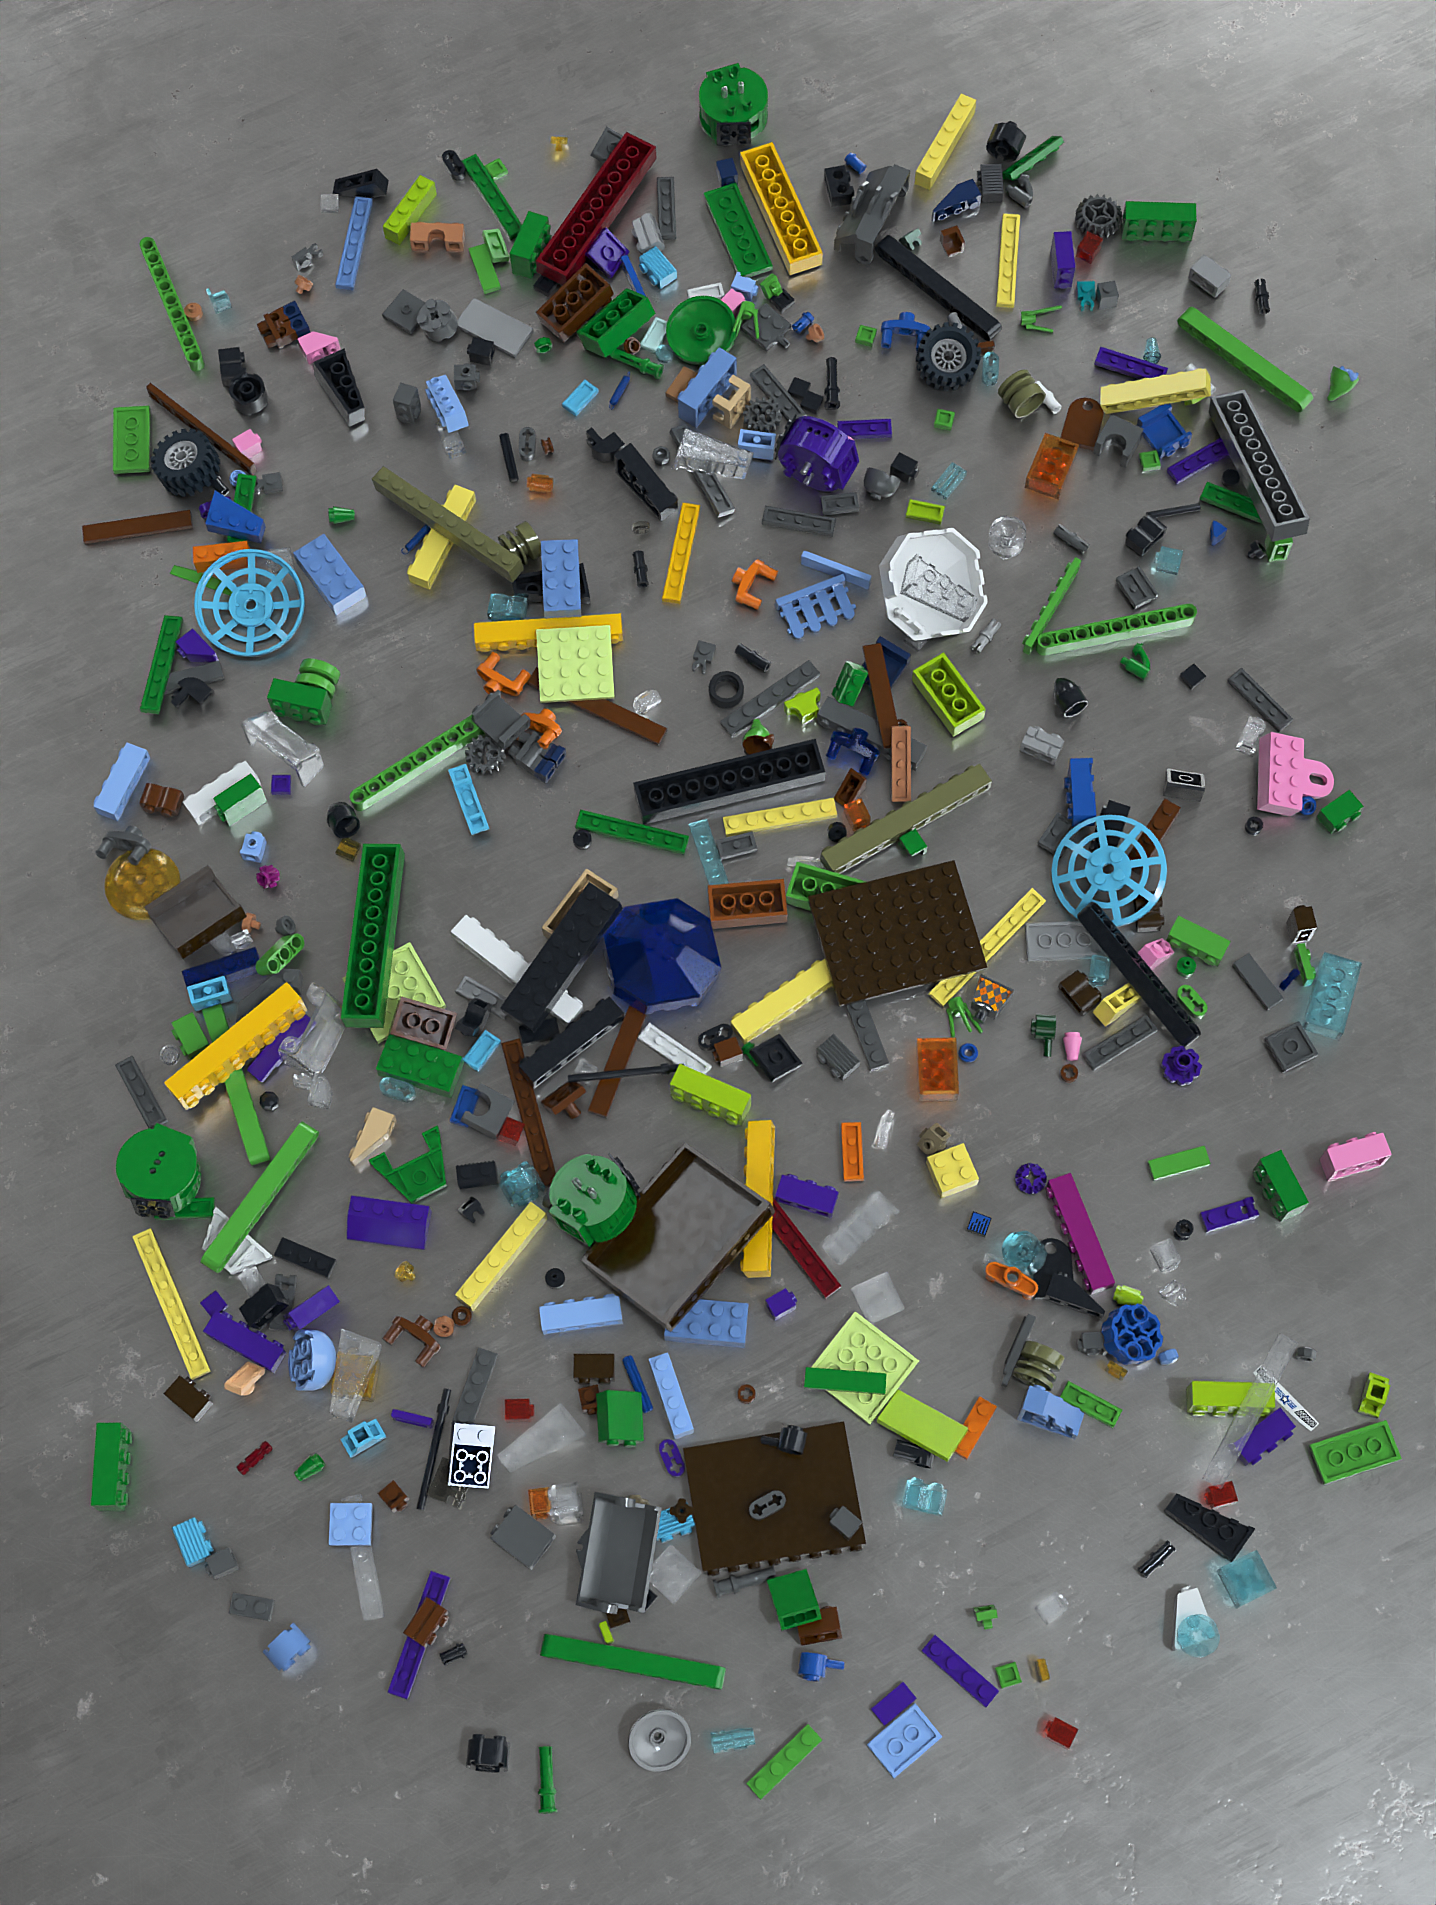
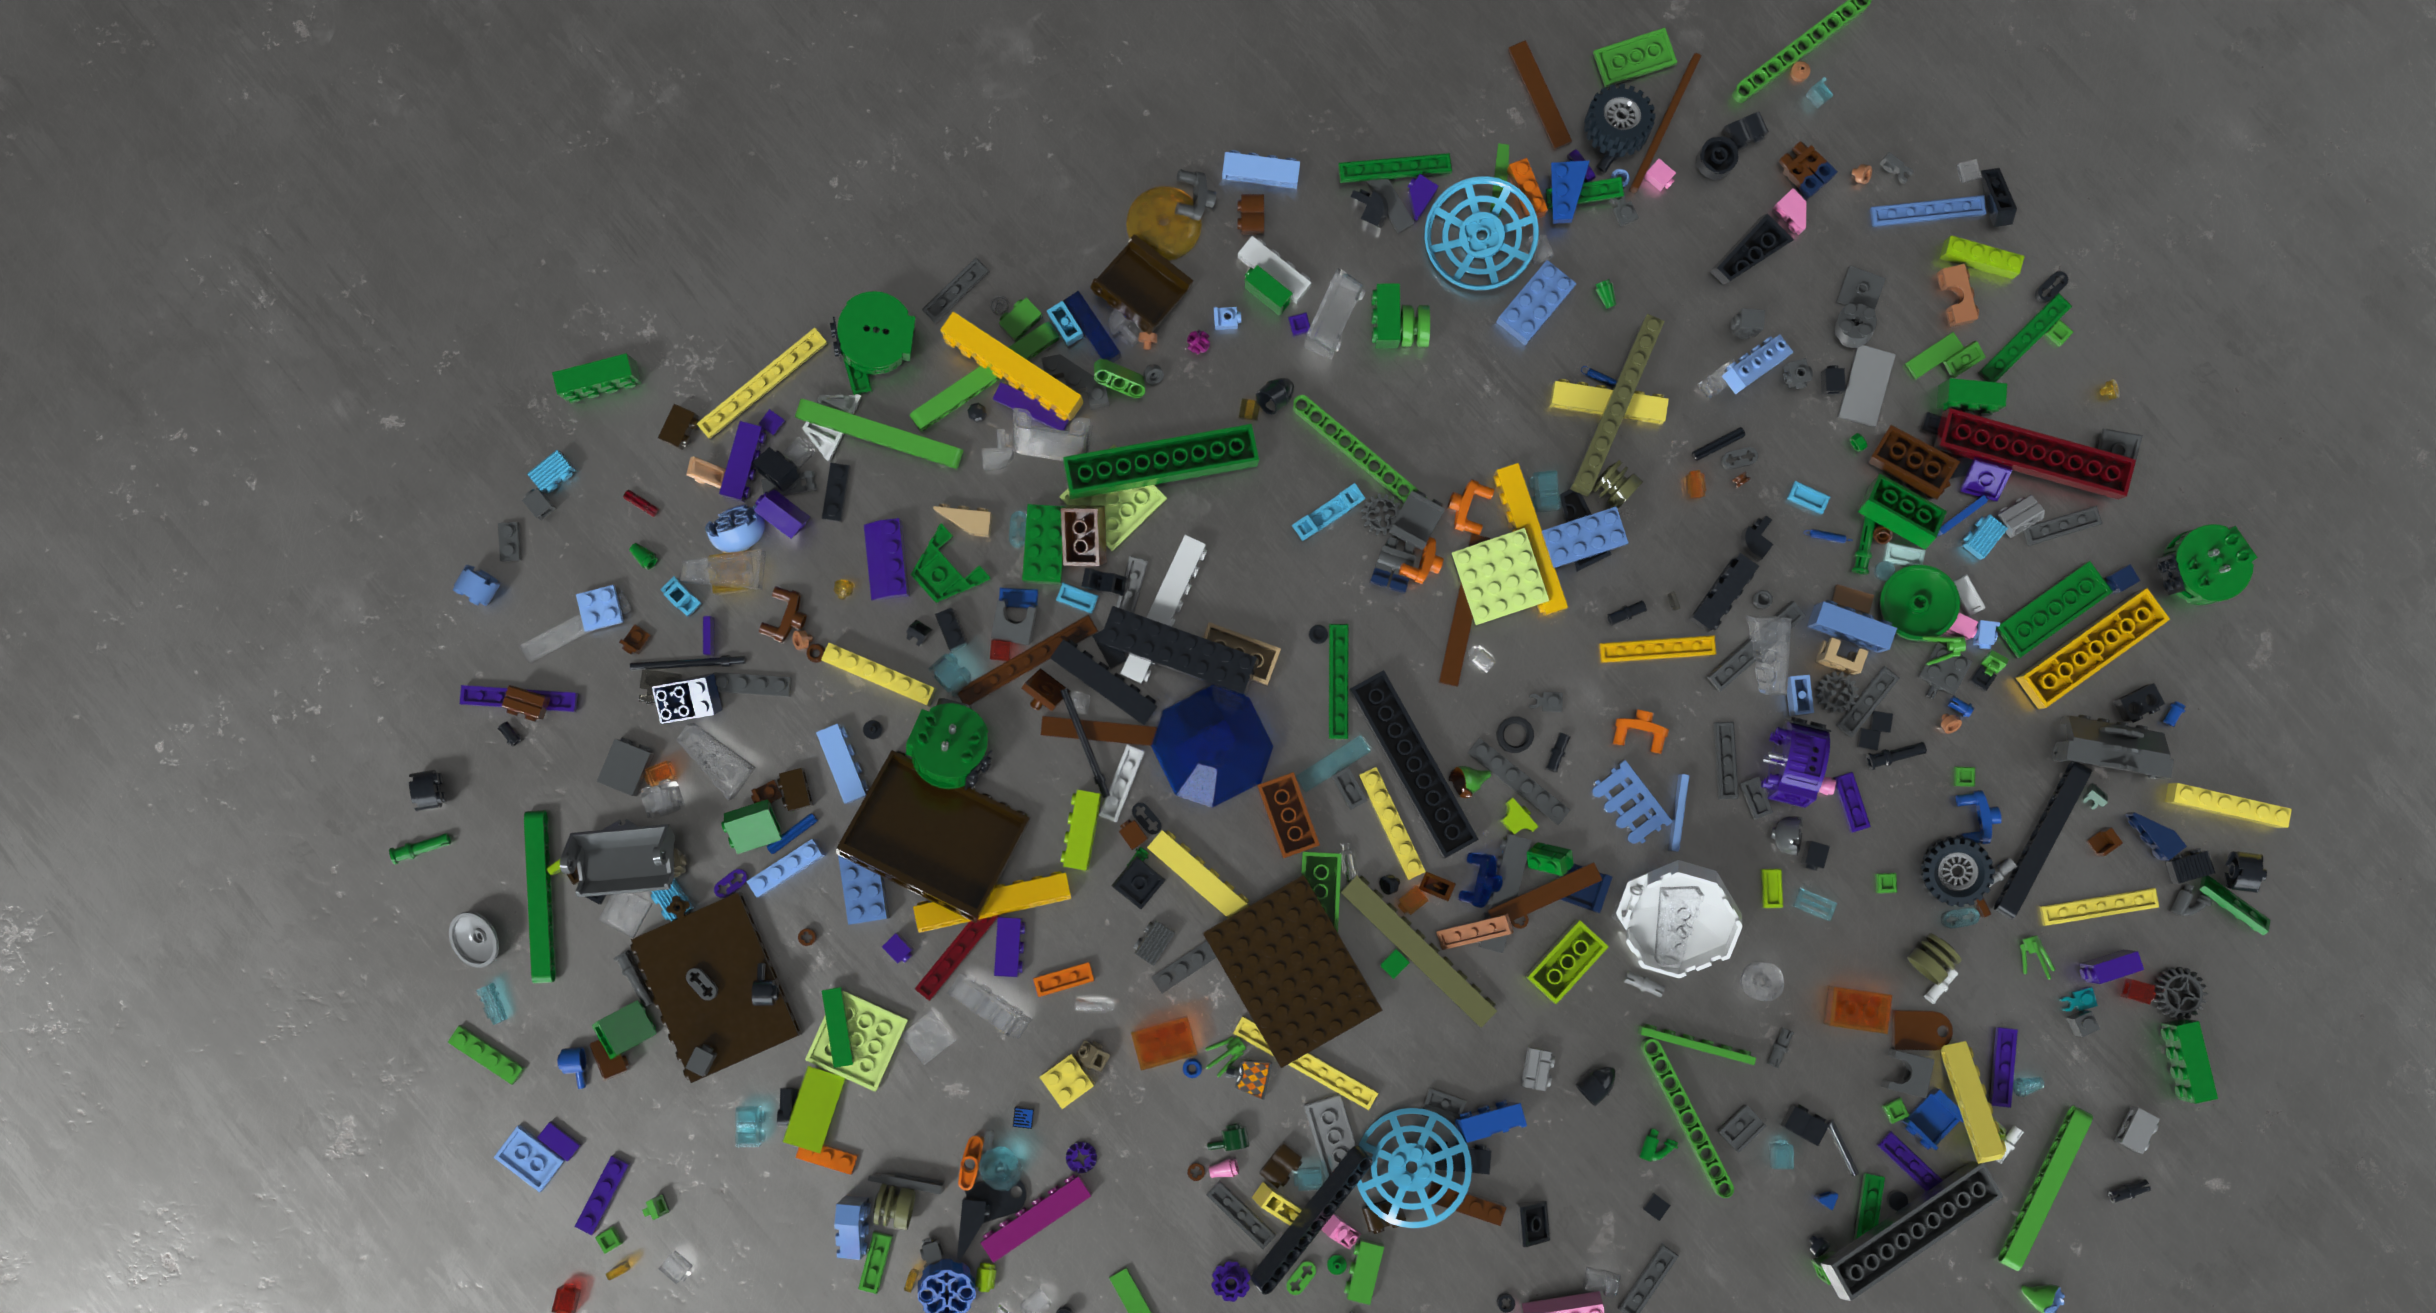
camera: 75 degrees right, 15 degrees up
clear red brick [505,1399,535,1423] -> none

